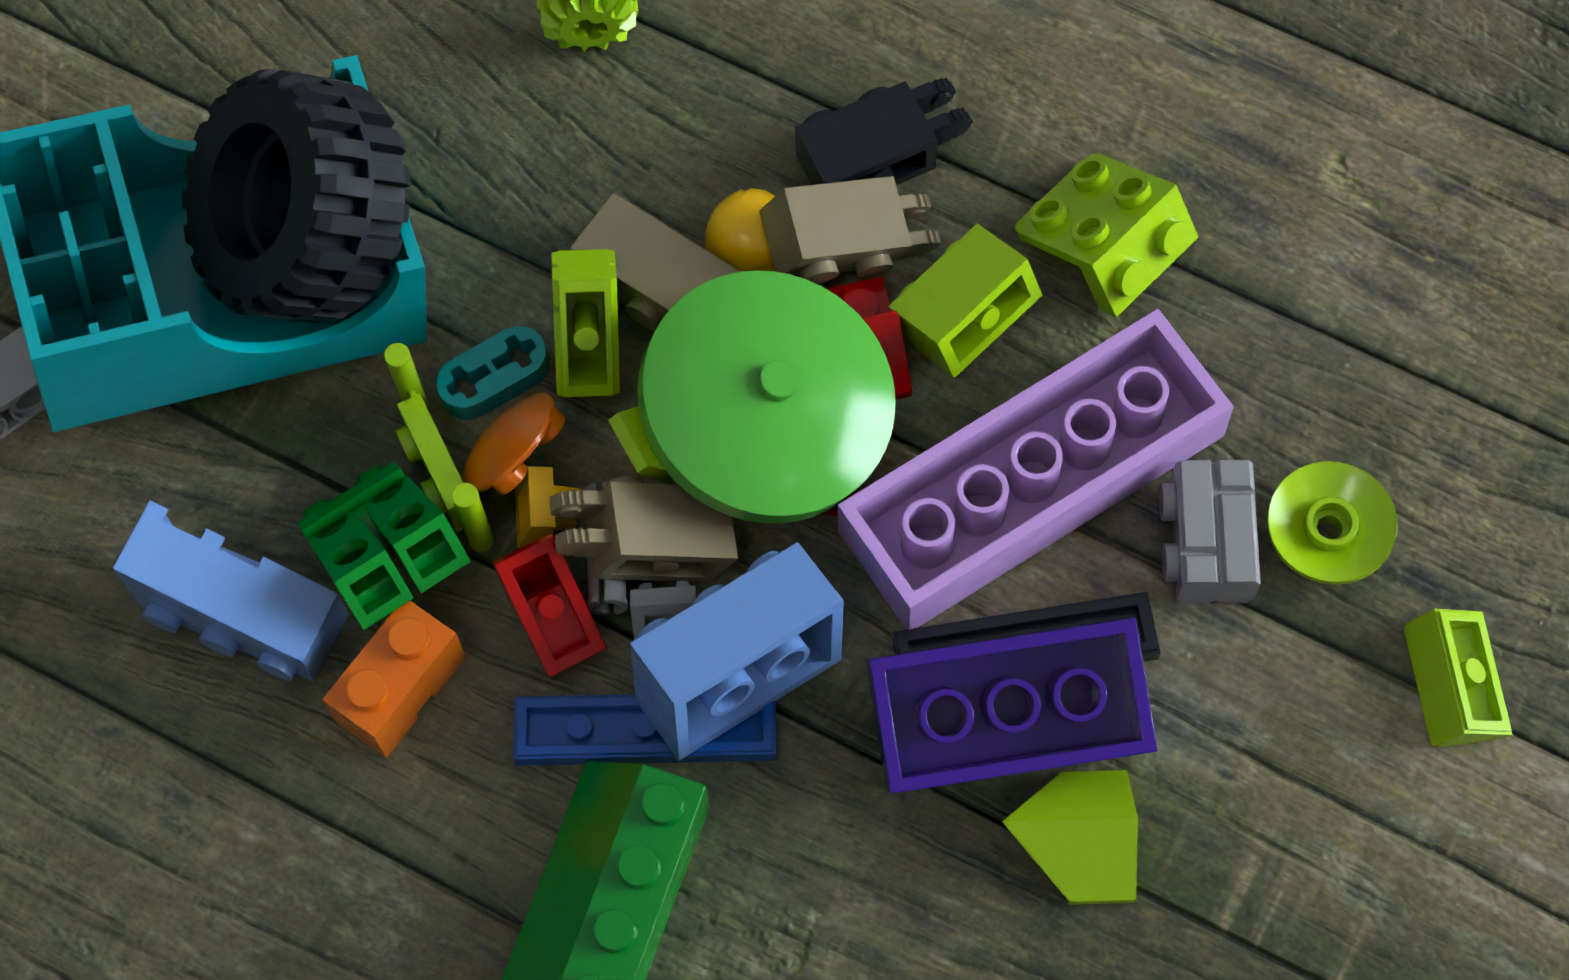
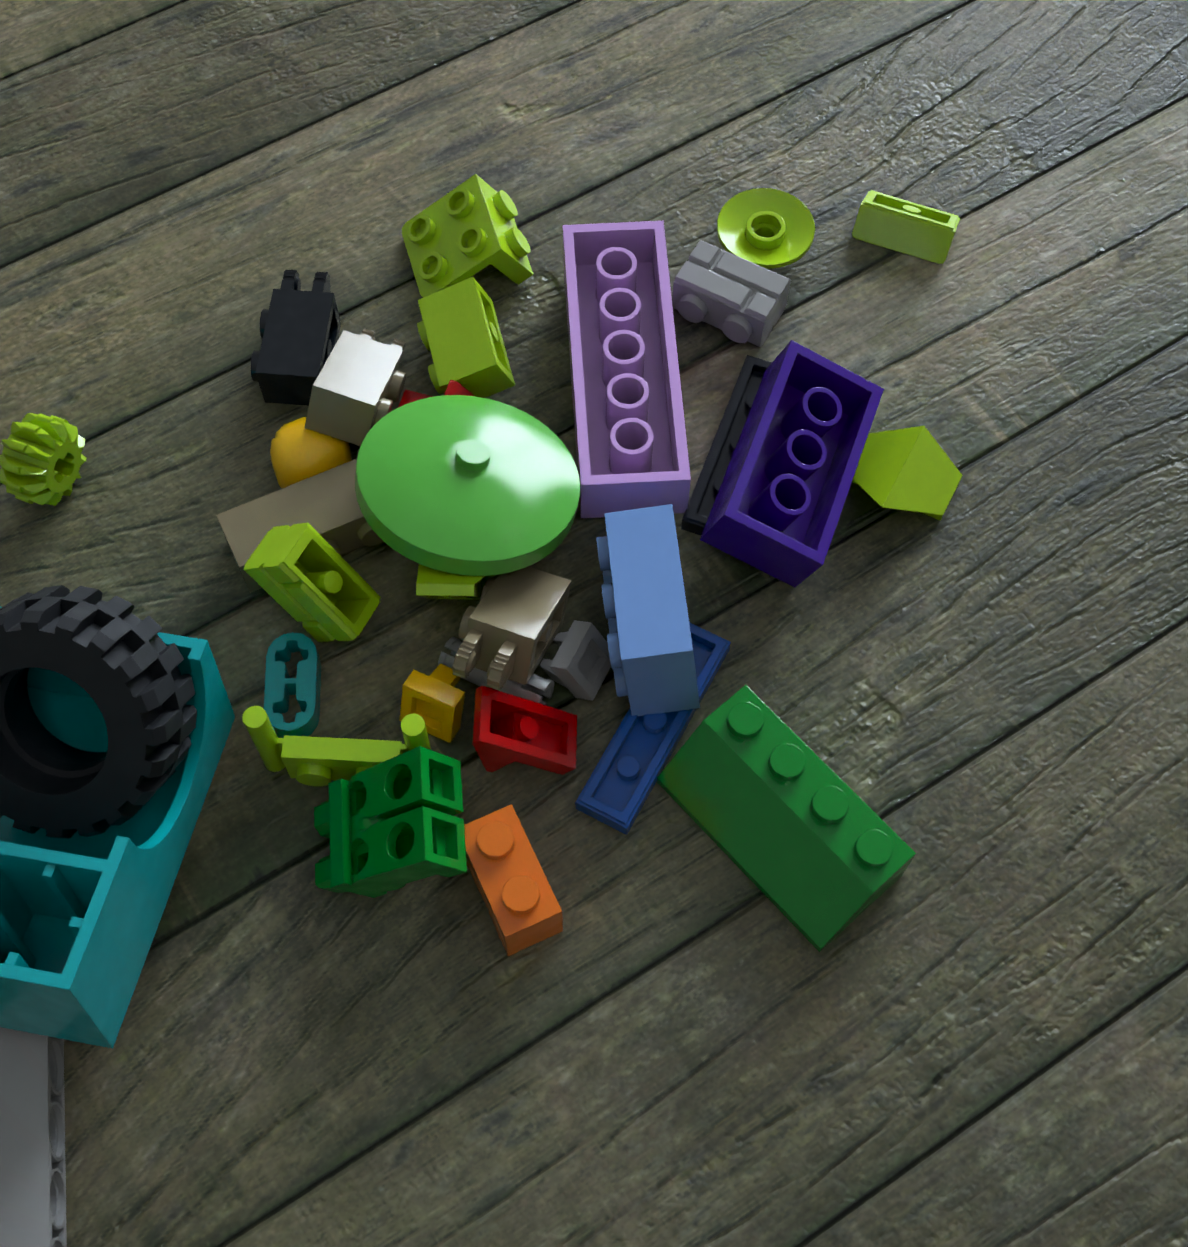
camera: 65 degrees left, 5 degrees down
medium blue wedge [113,500,349,682] -> none
orange dish [461,392,565,495] -> none

